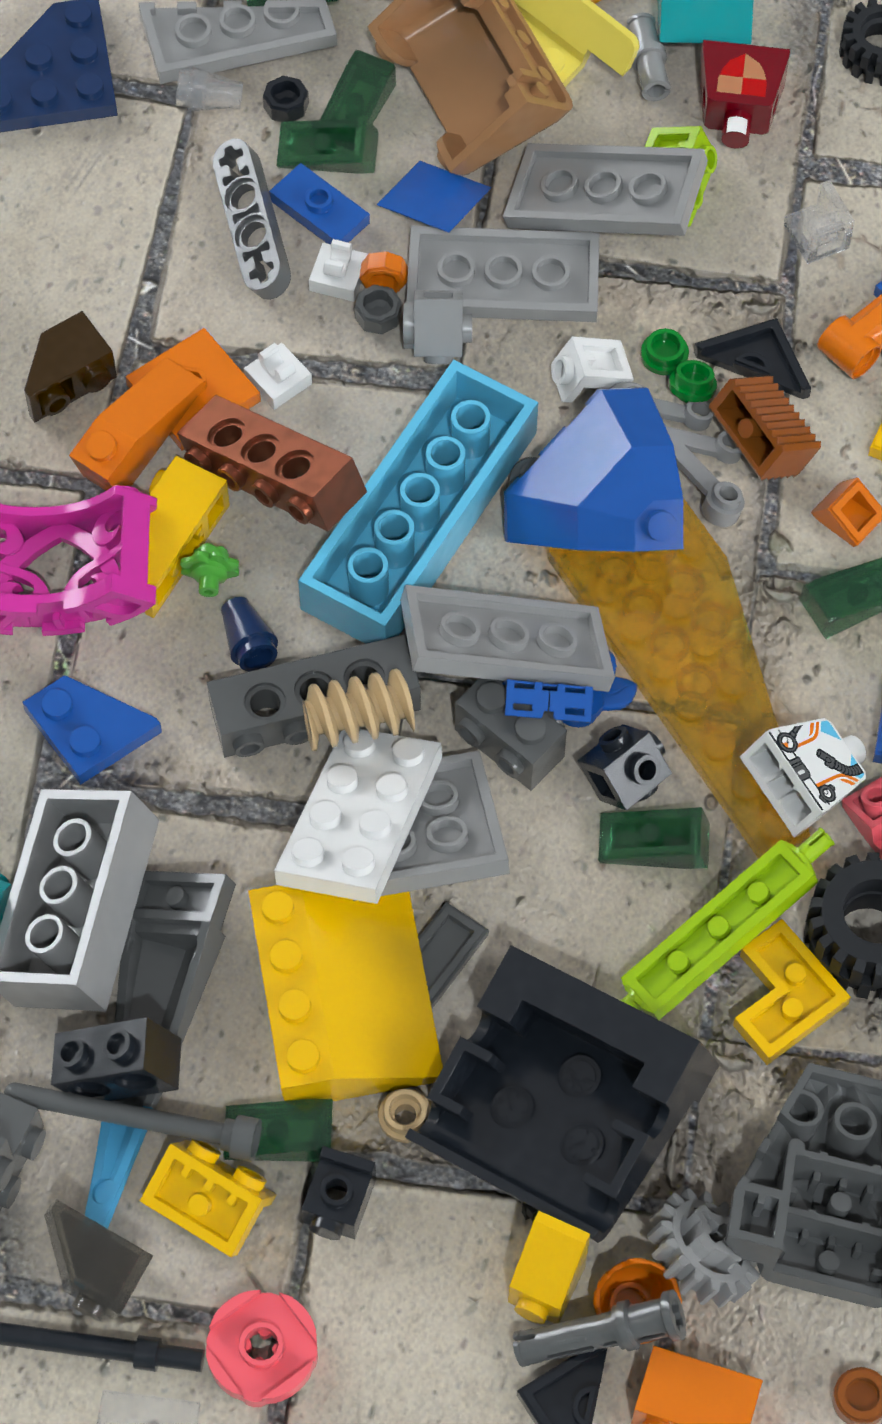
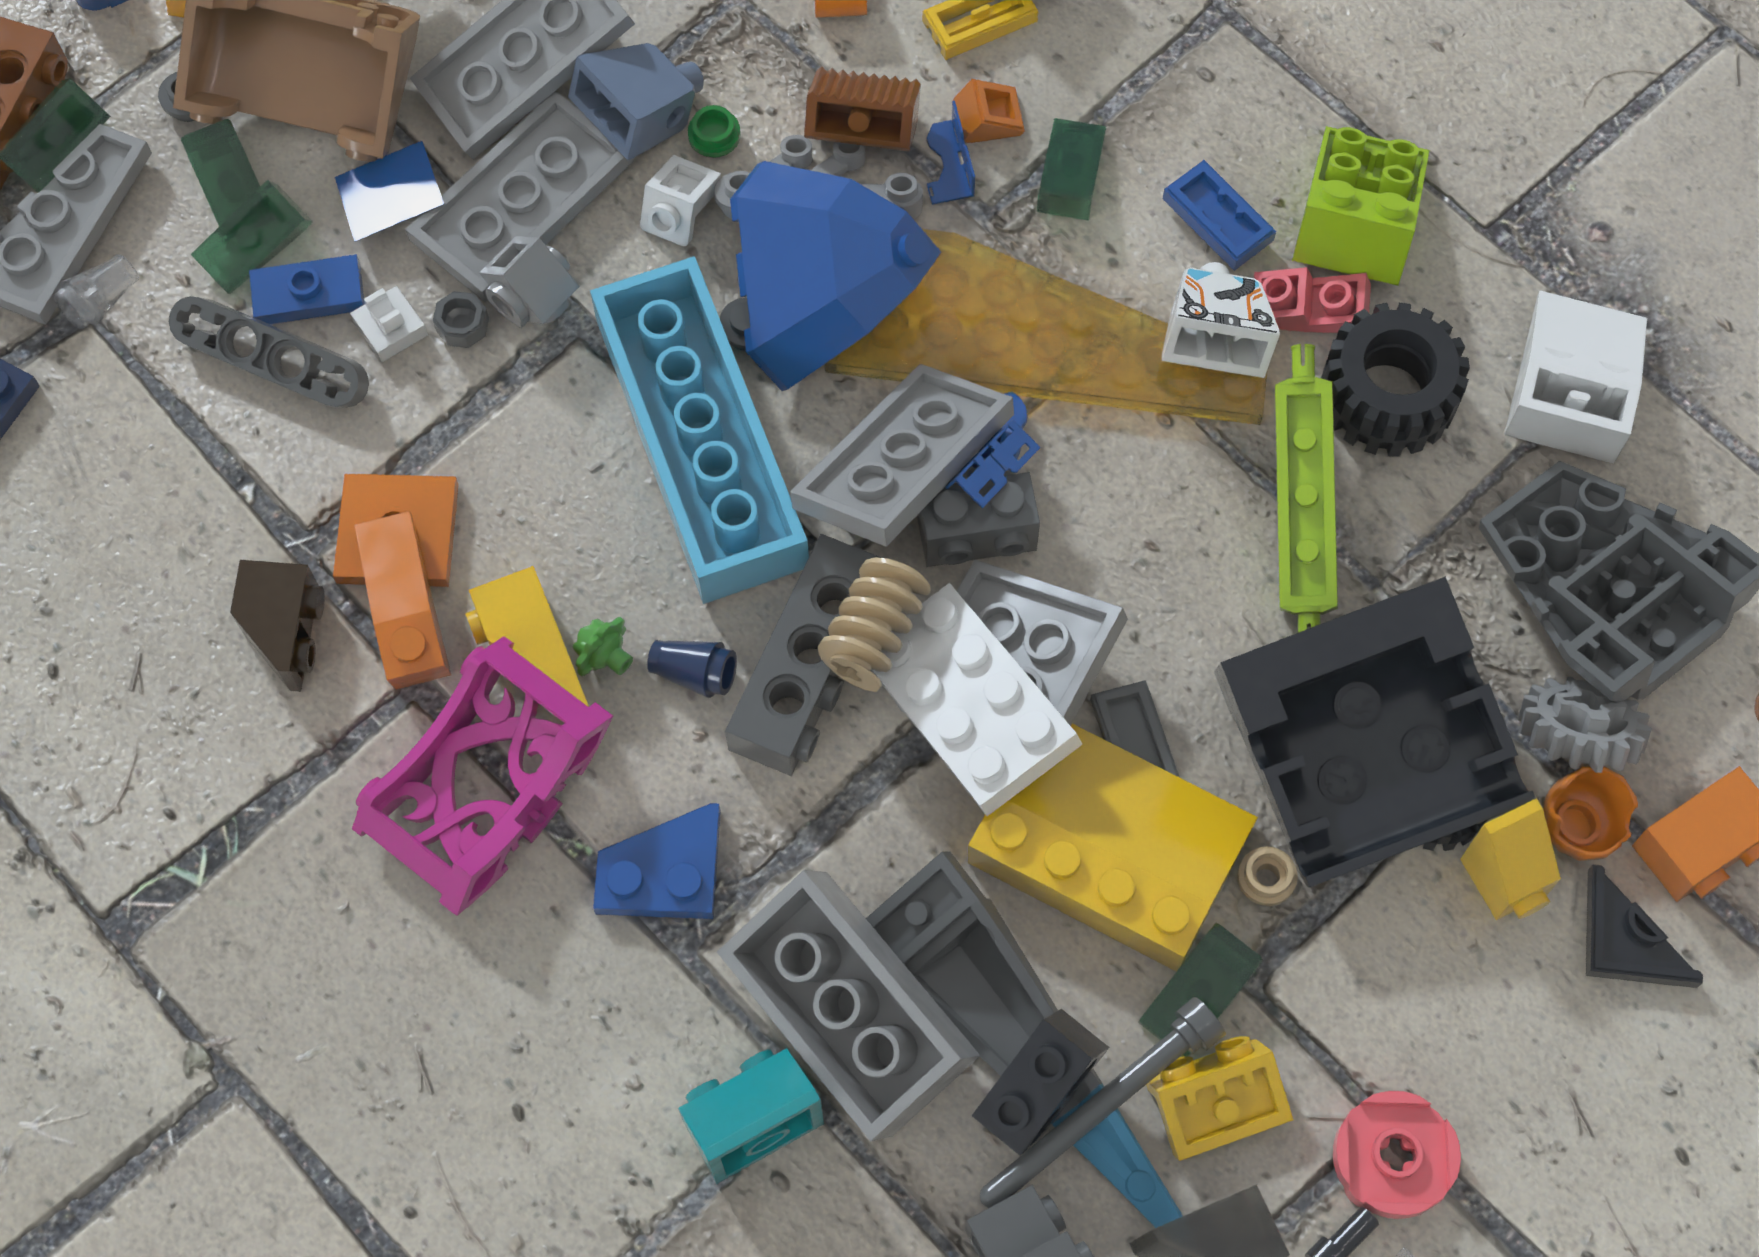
camera: 50 degrees left, 5 degrees up
copper brick [177,395,367,532] -> none
white tile [244,342,312,410] -> none
black tile [263,76,309,124] -> none
black brick [302,1146,376,1240] -> none
orange tile [360,251,408,293] -> none
dark grey pin [513,1290,686,1367] -> none
black brick [577,724,672,810] -> none
clear green slope [598,807,710,869] -> none
green plate [668,360,717,403] -> none
black tile [694,318,811,399] -> none
yellow plate [733,919,851,1065] -> none
none -> sand blue torso [568,43,704,160]
none -> blue piece [927,101,975,205]

